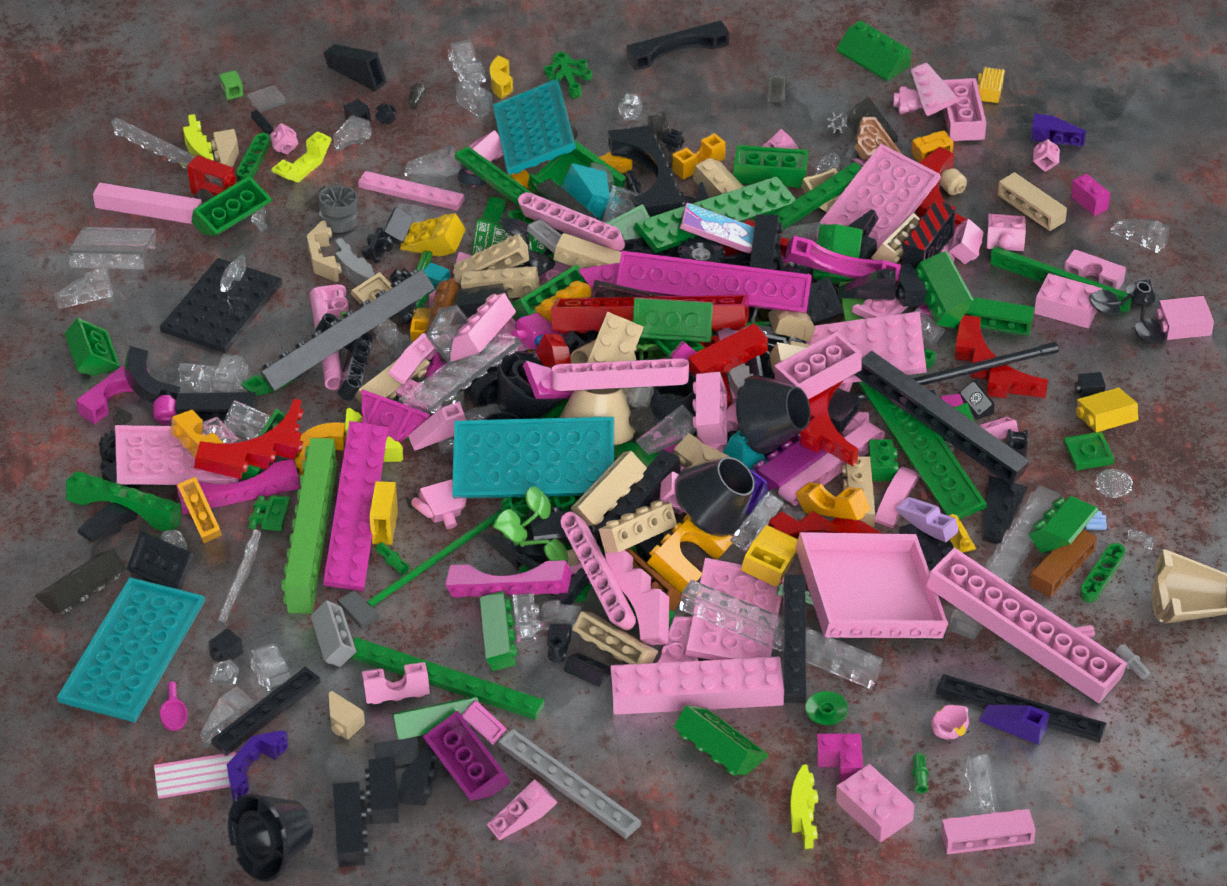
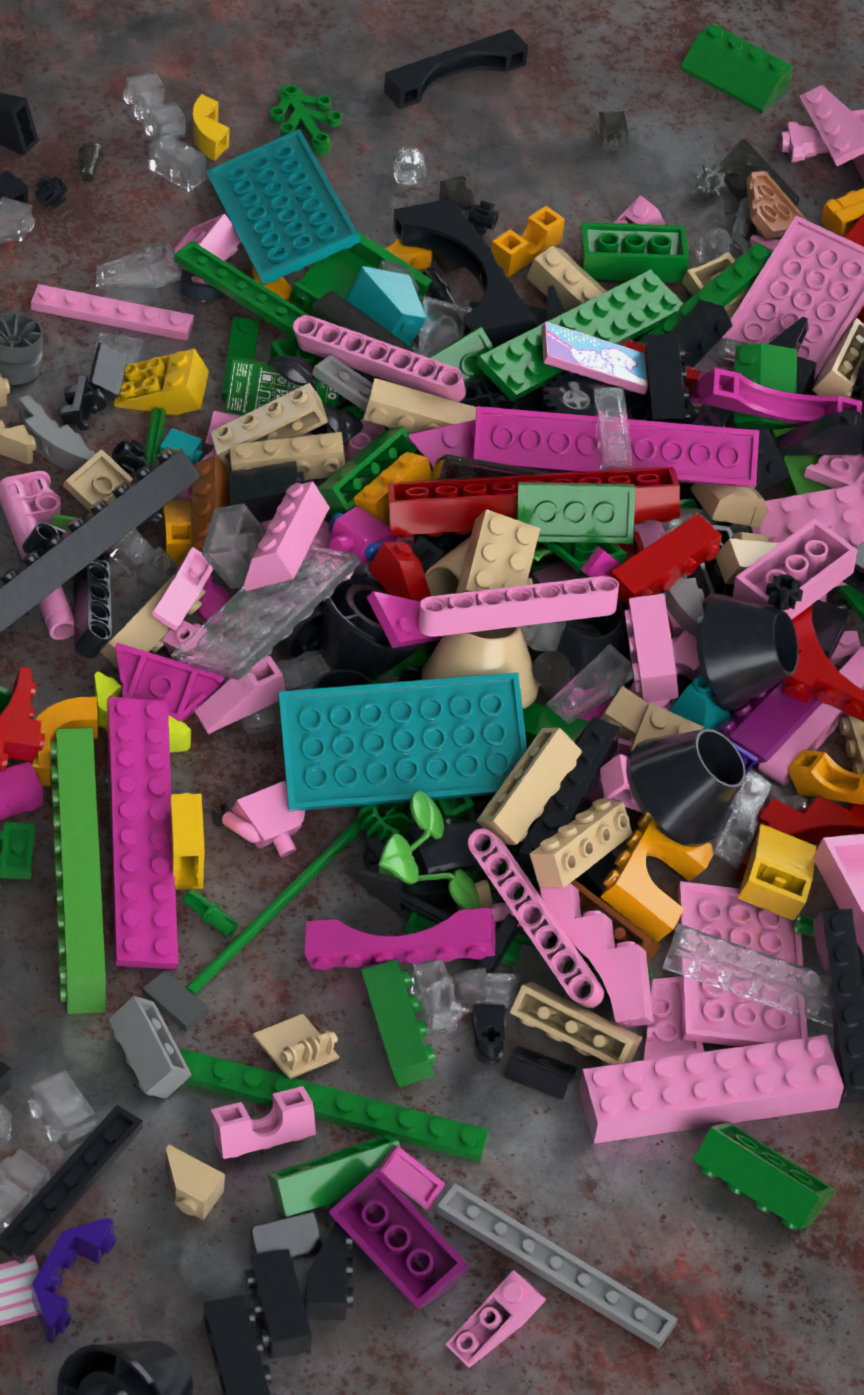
camera: 15 degrees left, 5 degrees up
none -> tan hinge [253,1014,340,1079]
none -> clear slope [594,387,632,471]
none -> black brick [669,300,733,368]
none -> black gear [765,574,803,610]

